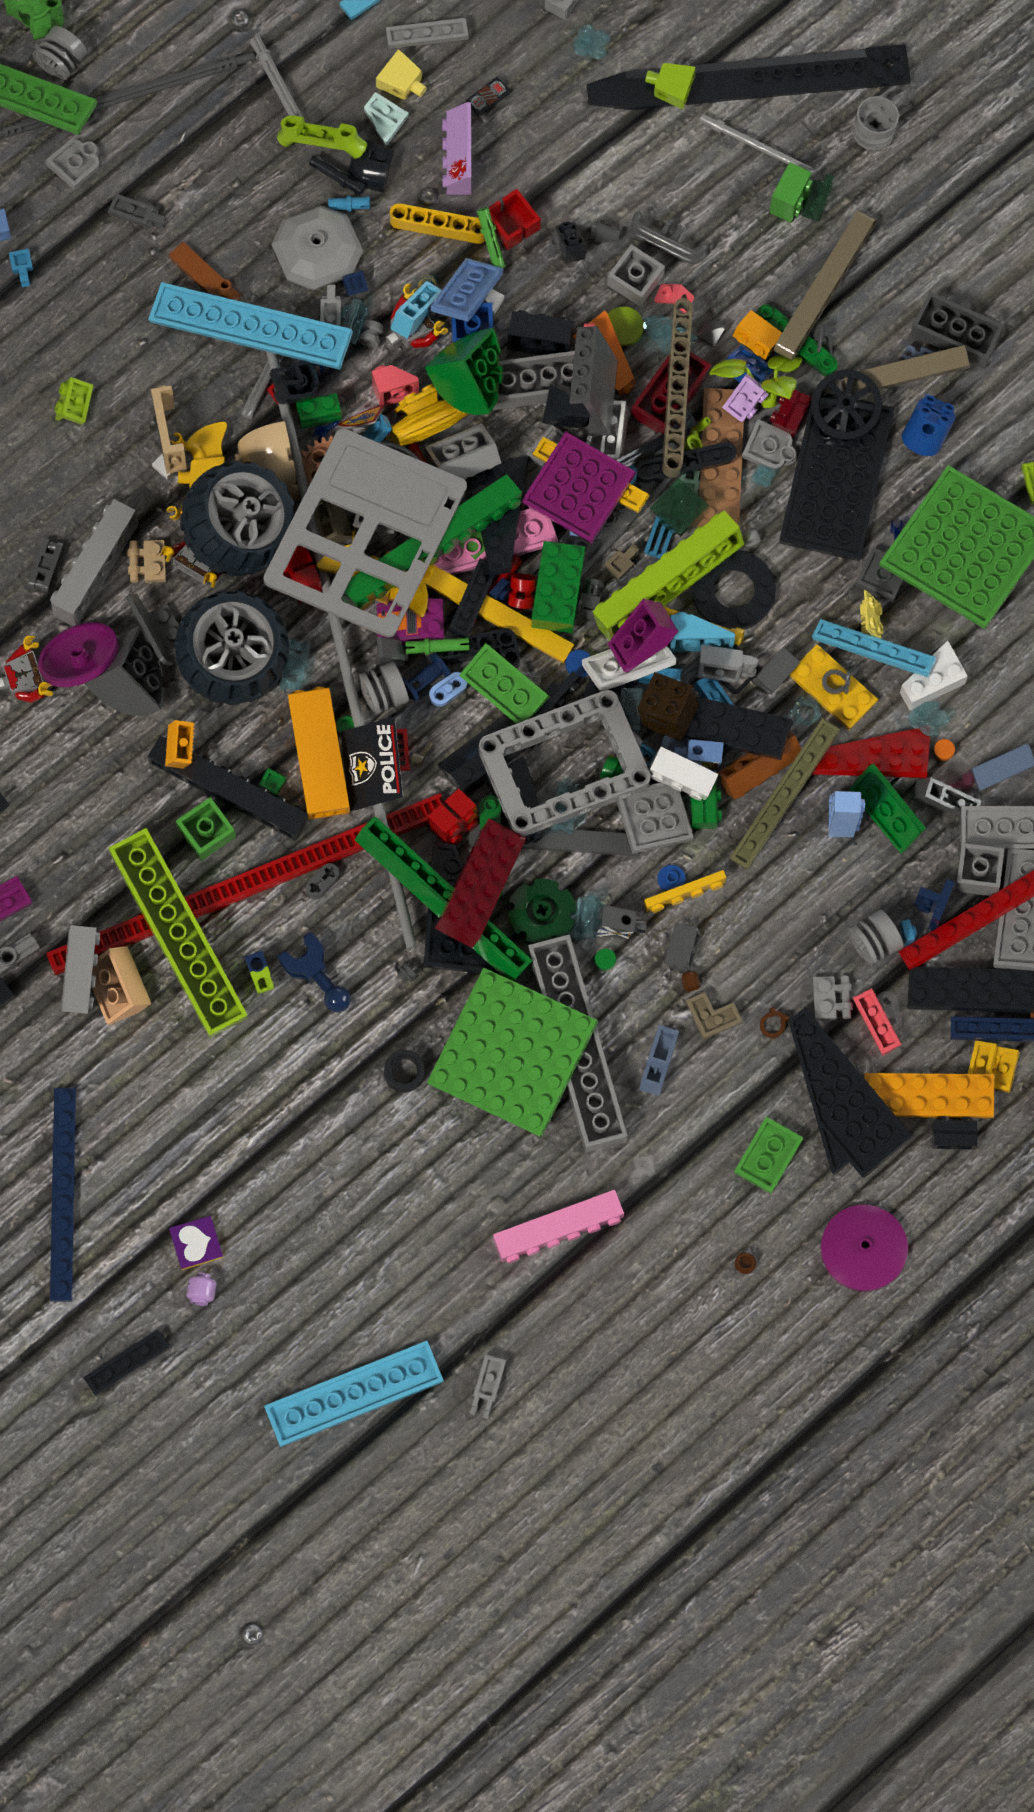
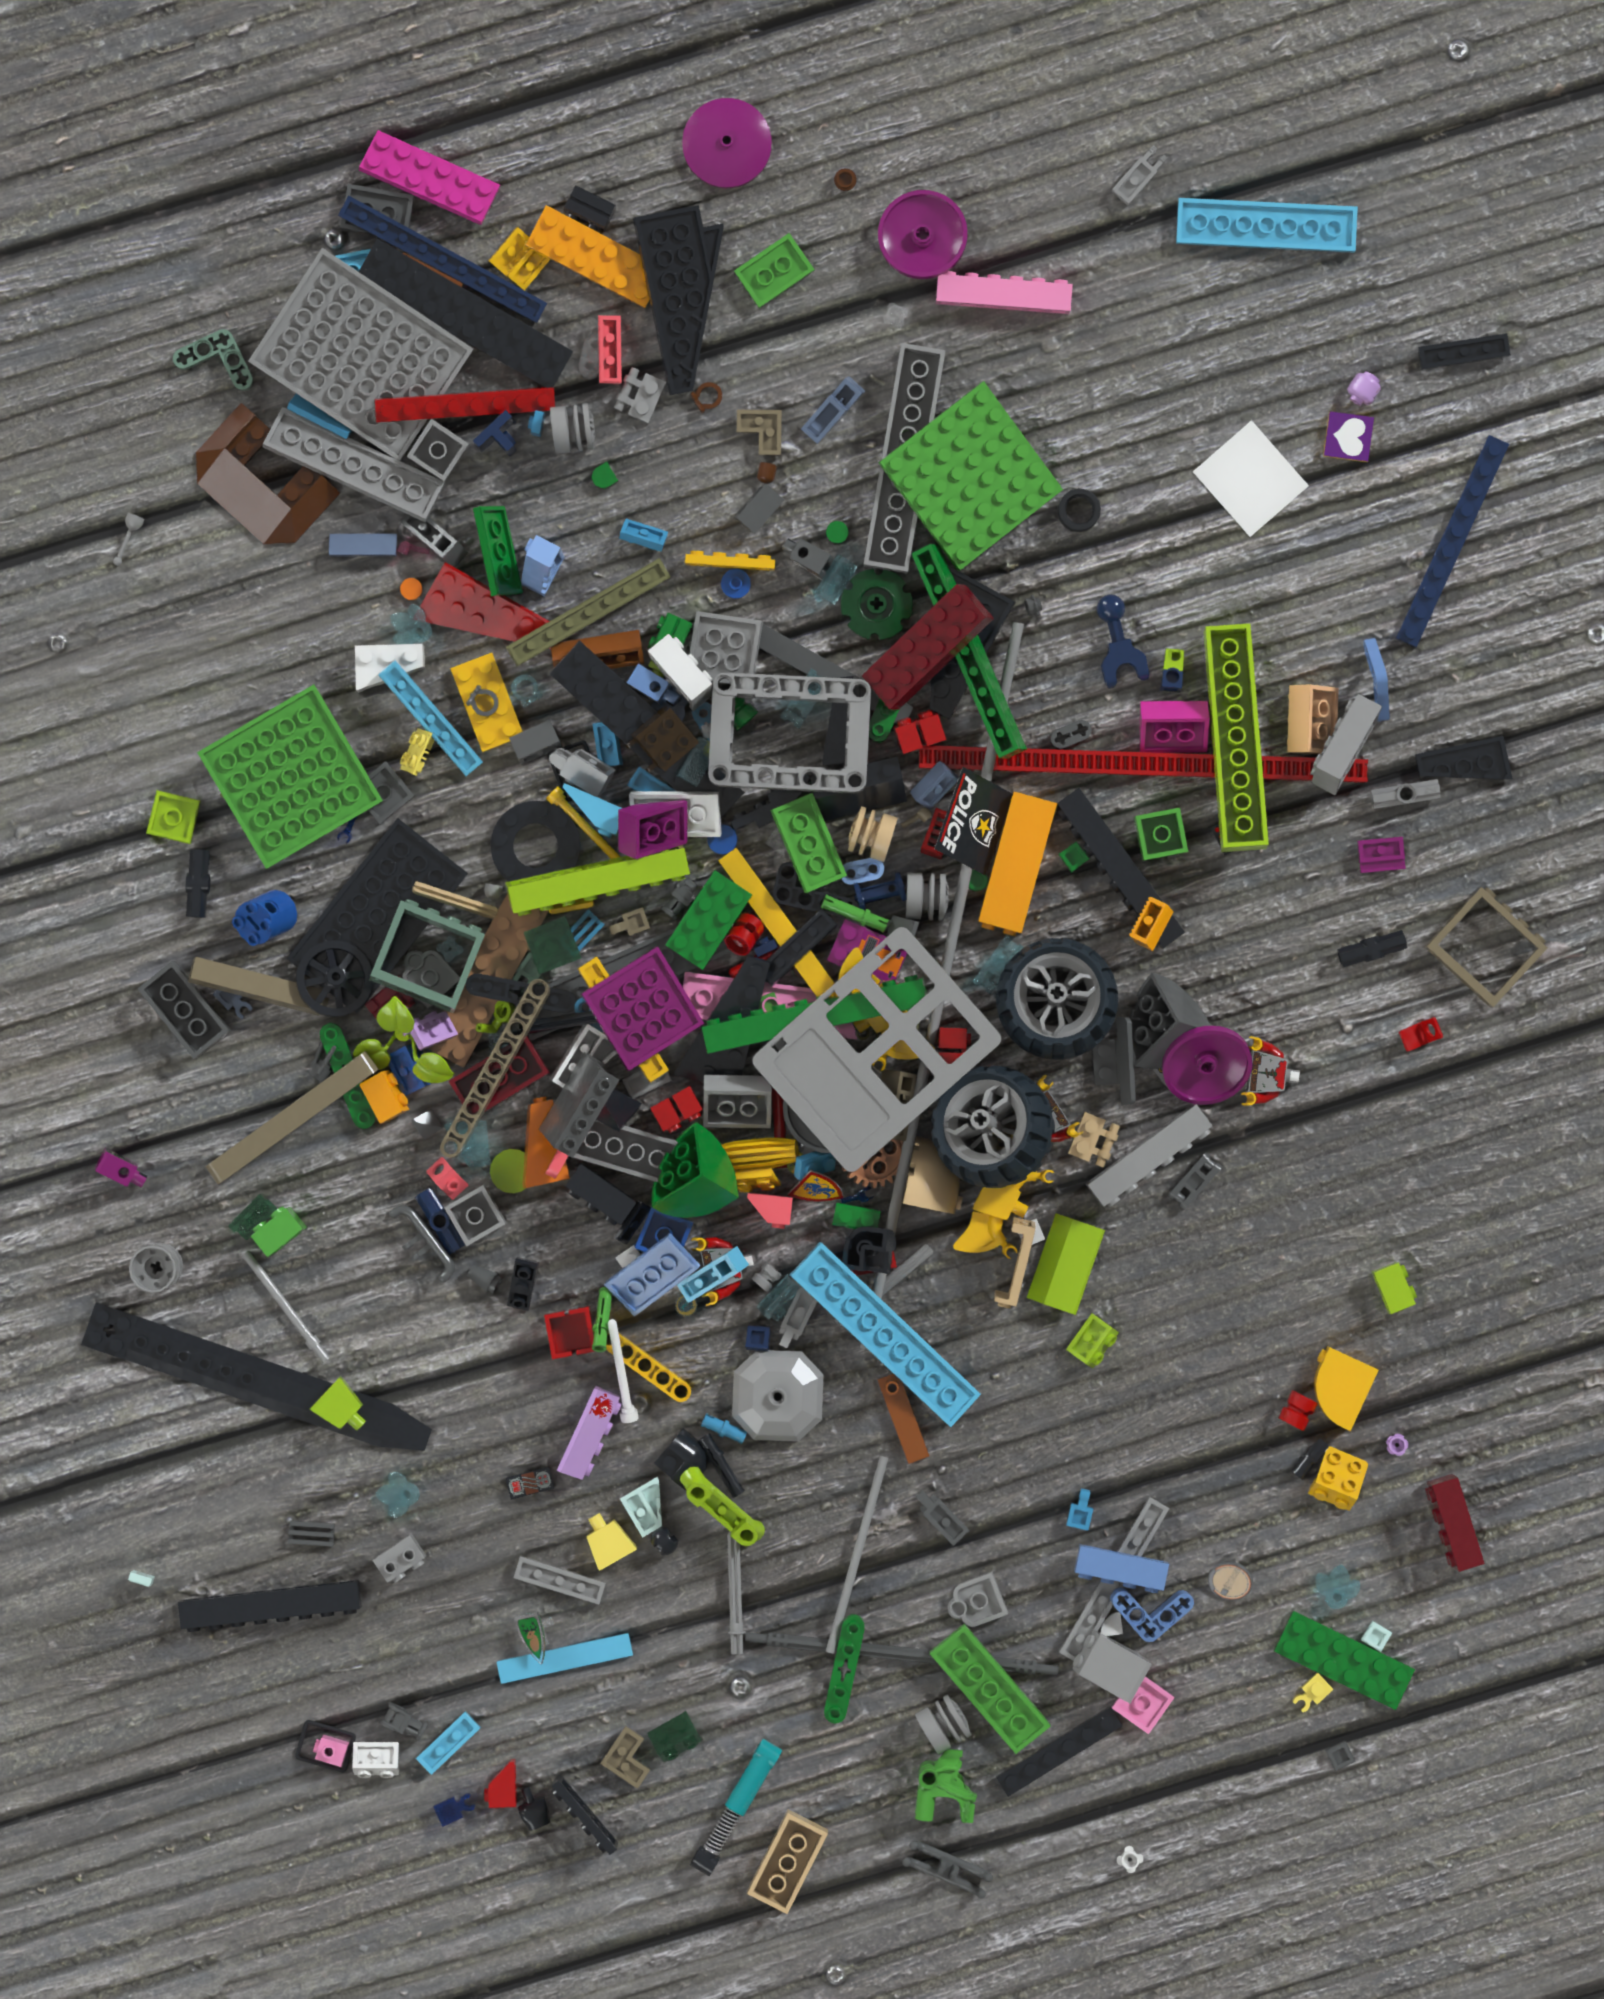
camera: 155 degrees left, 15 degrees up
none -> magenta torso [95,1147,147,1188]
none -> black piece [185,849,211,918]
none -> sand green window [370,899,485,1014]
none -> tan axle [412,882,498,919]
none -> dark blue piece [415,1187,465,1255]
none -> green tile [592,462,619,489]
none -> white piece [608,1319,639,1423]
none -> black slope [614,1200,651,1245]
none -> dark azure plate [619,519,668,552]
none -> red piece [650,1086,703,1133]
none -> black piece [650,1527,678,1555]
none -> green piece [824,1614,865,1723]
none -> light grey piece [825,1456,888,1654]
none -> tan wheel [848,806,898,862]
none -> magenta dish [878,190,968,279]
none -> sand blue slope [910,761,959,810]
none -> lime slope [1027,1213,1105,1315]
none -> dark pink slope [1139,701,1209,753]
none -> white sticker [1193,420,1309,537]
none -> medium blue beam [1363,638,1390,722]

